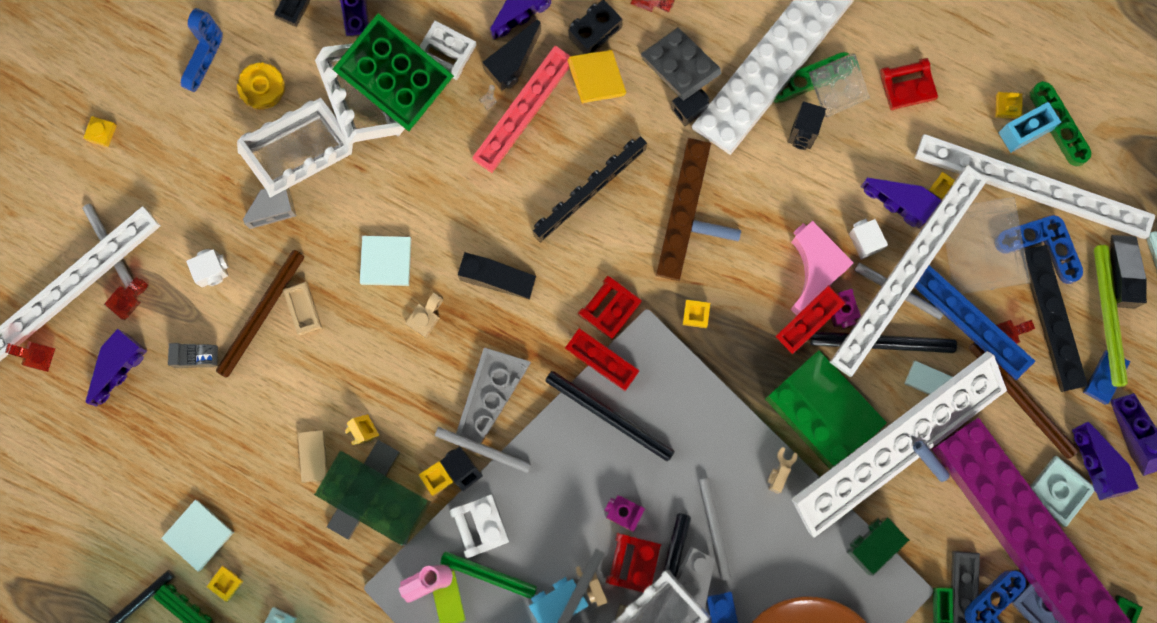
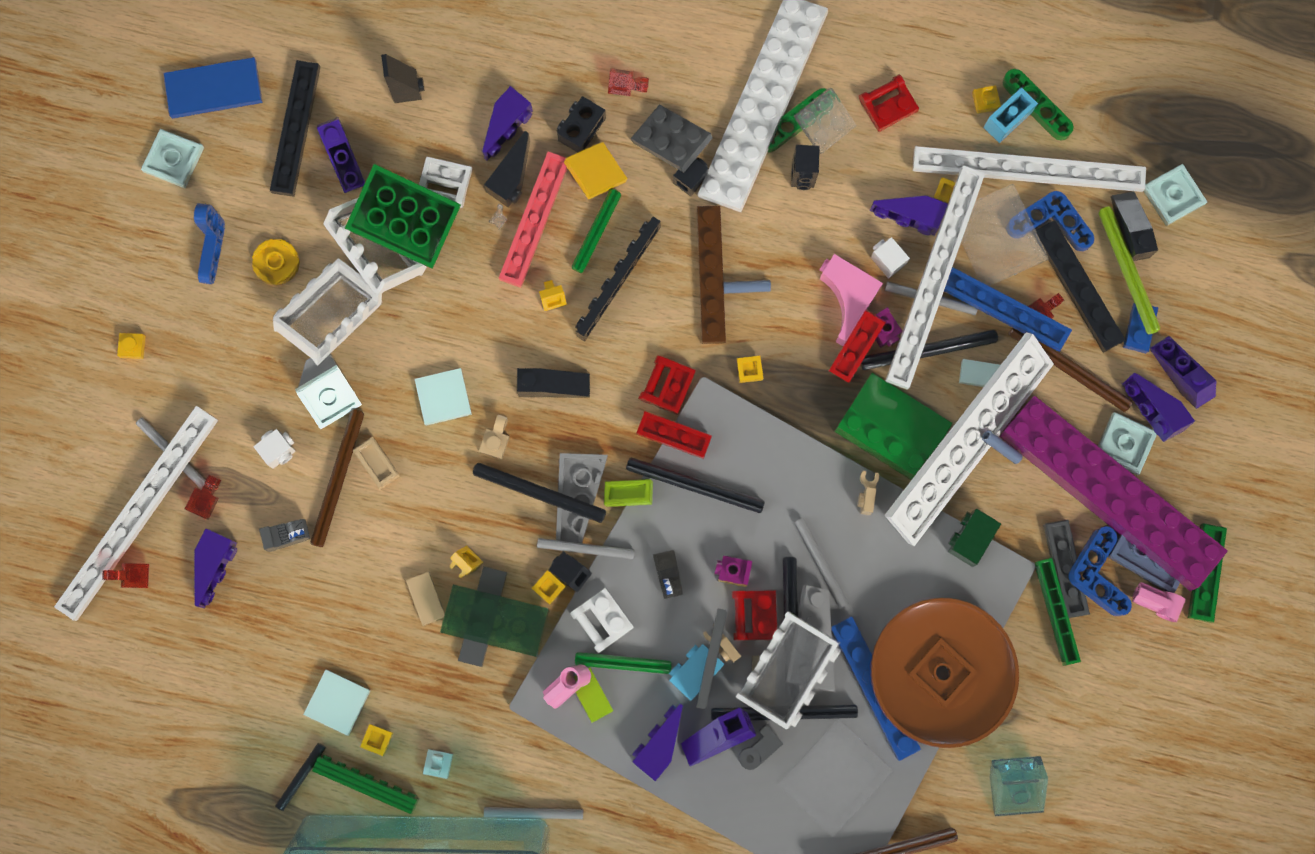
camera: 20 degrees left, 0 degrees up
none -> light aqua tile [295,365,362,429]
none -> black axle [473,463,606,523]
none -> yellow tile [539,280,567,311]
none -> green axle [572,189,621,273]
none -> lime tile [604,479,653,507]
none -> clear smoke leg [653,550,683,599]

